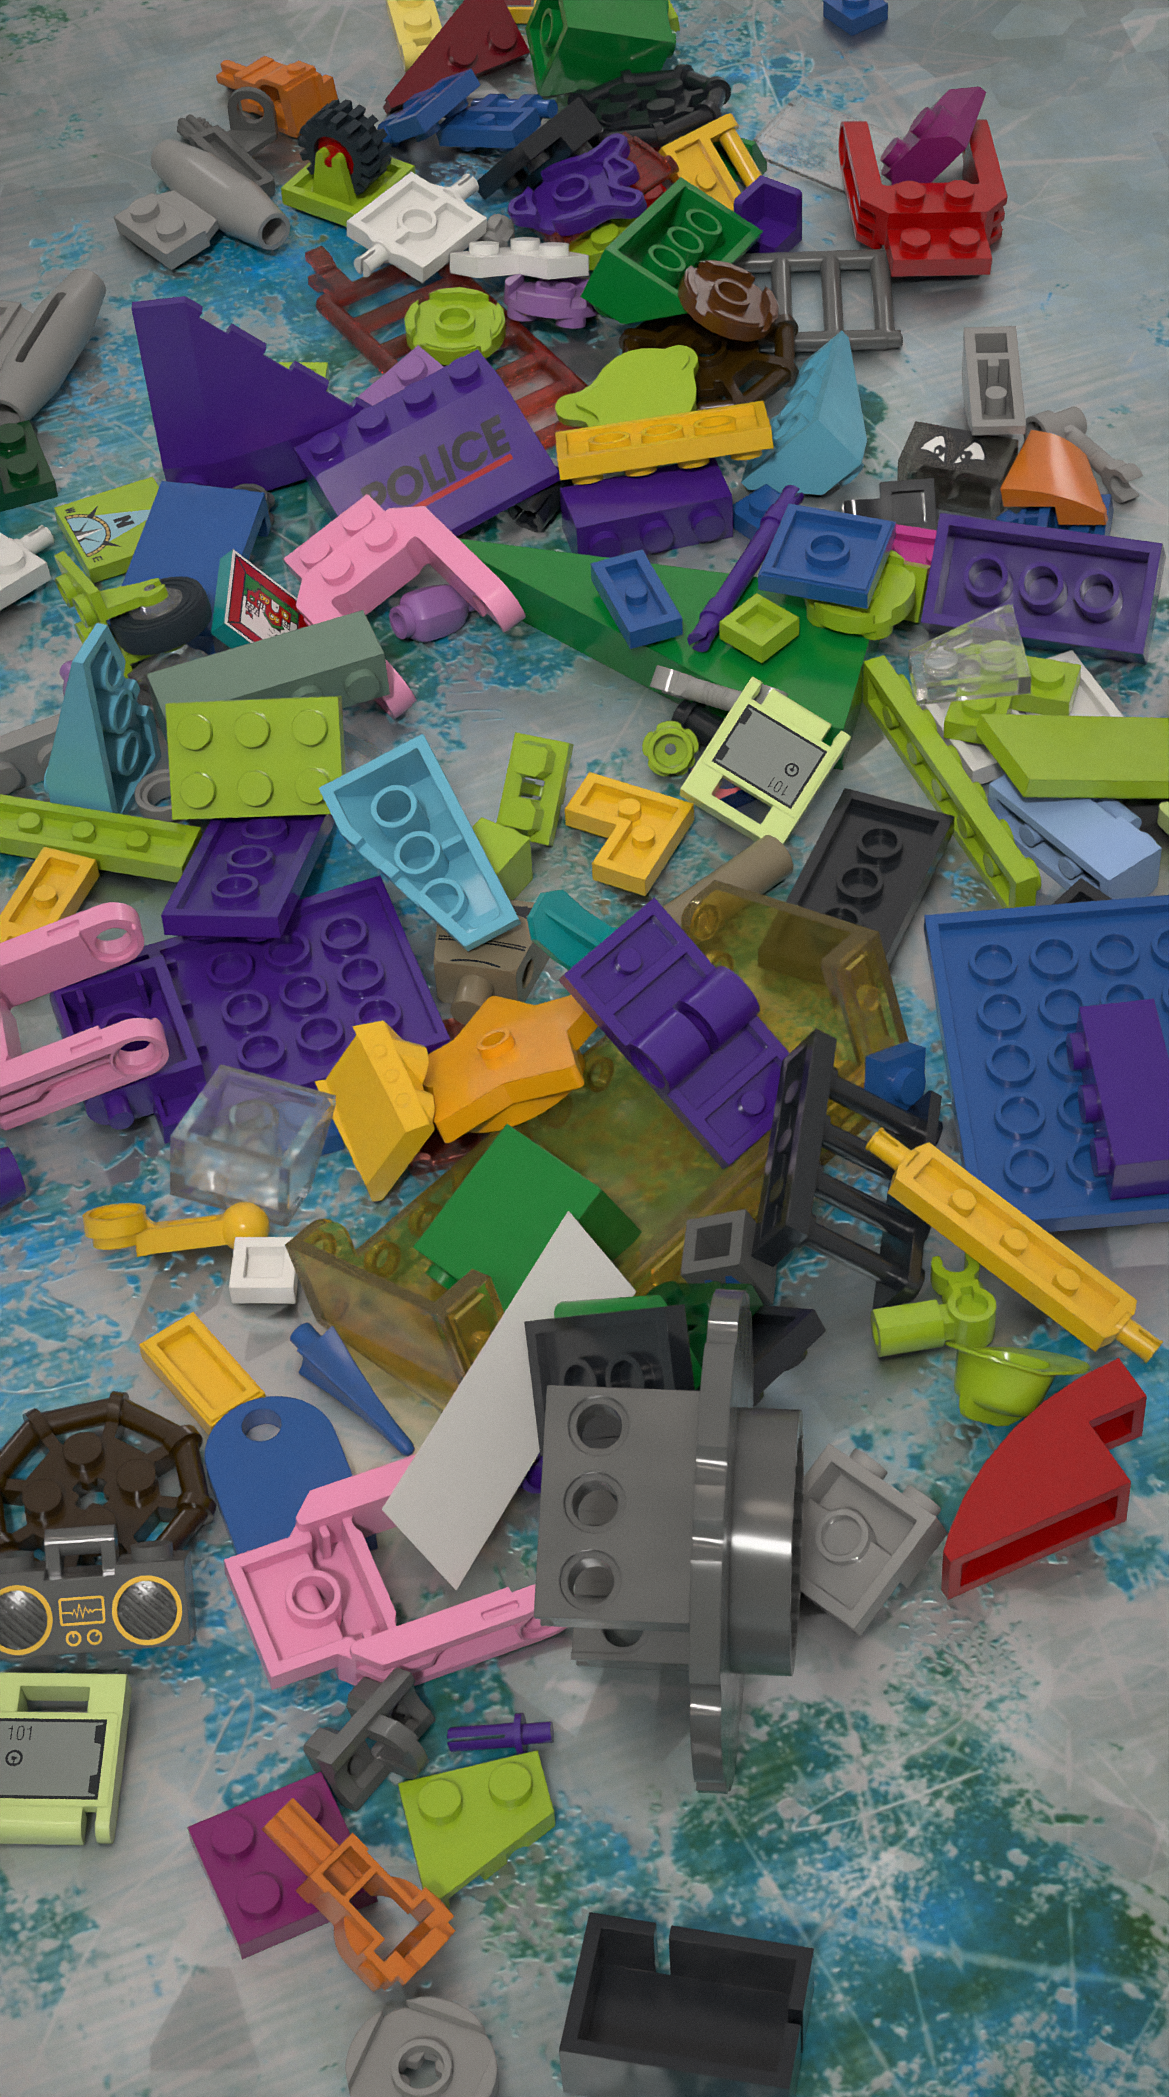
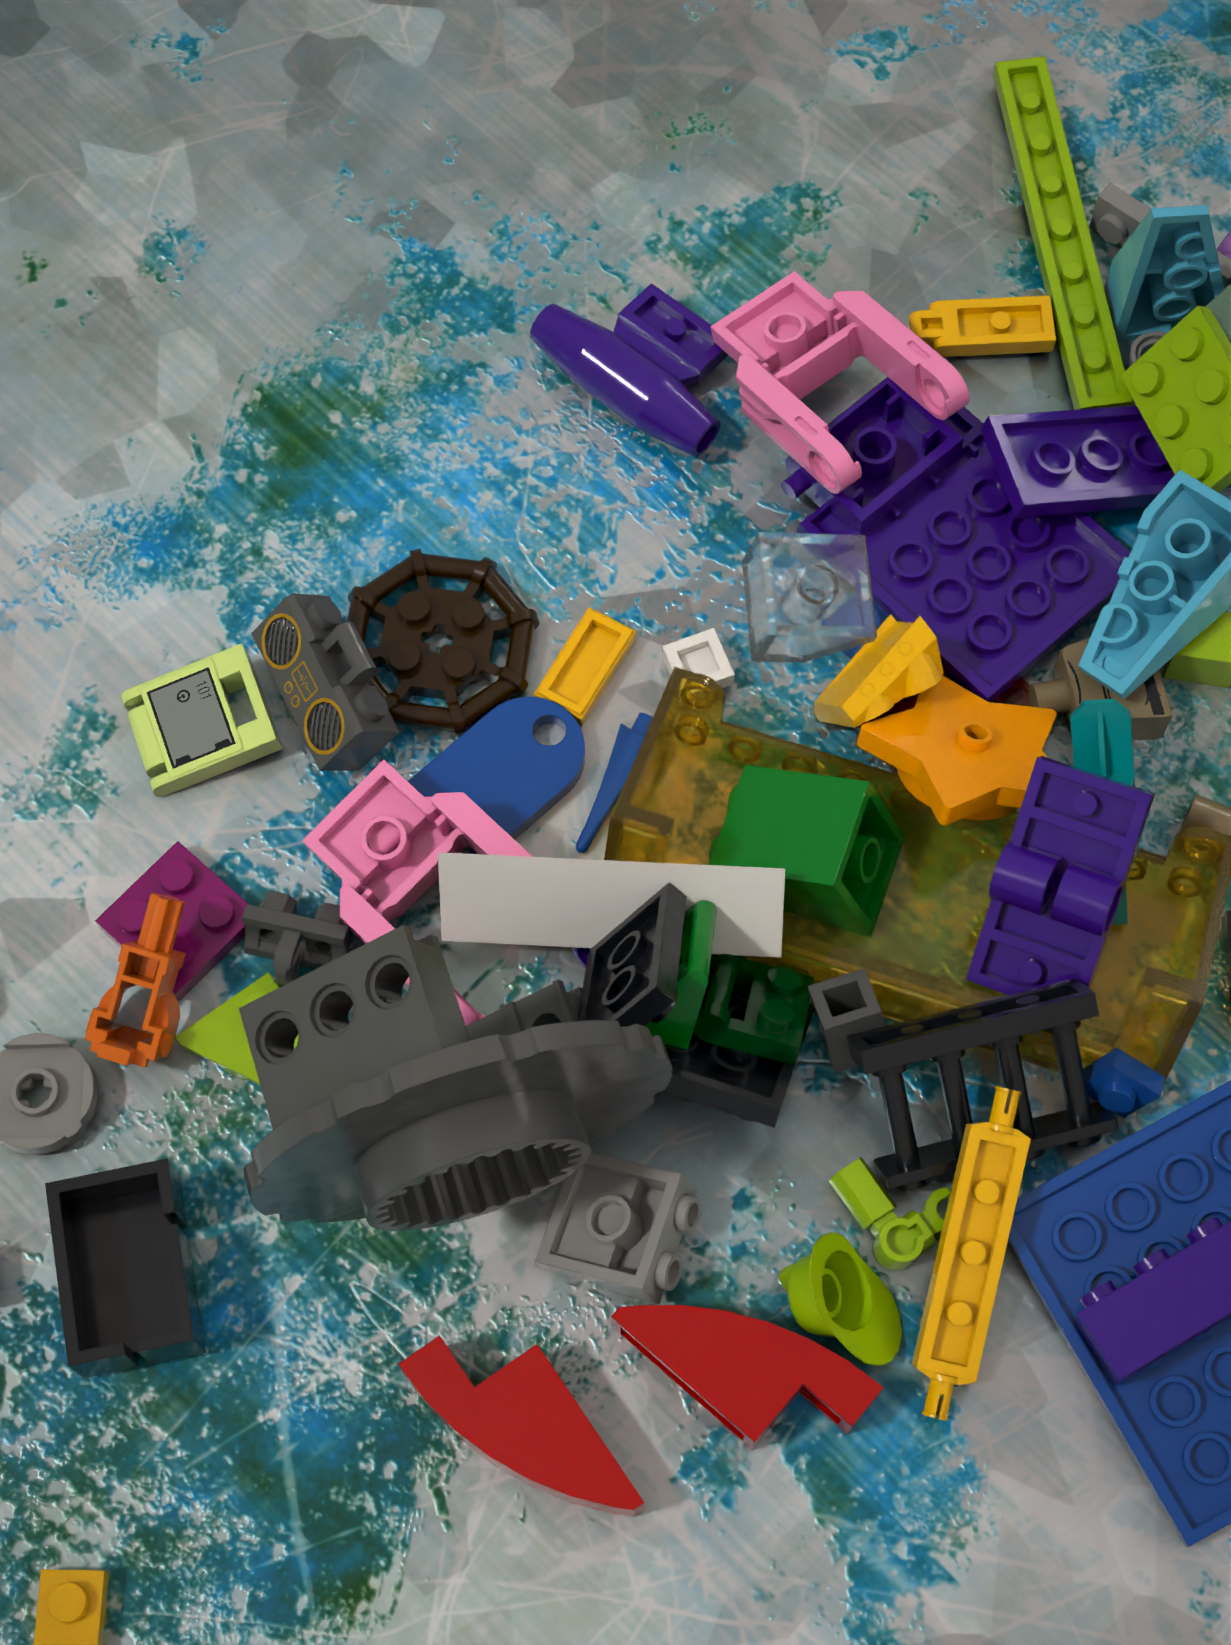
camera: 65 degrees right, 20 degrees up
yellow piece [82,1202,270,1257] -> none
none -> red slope [398,1335,645,1517]

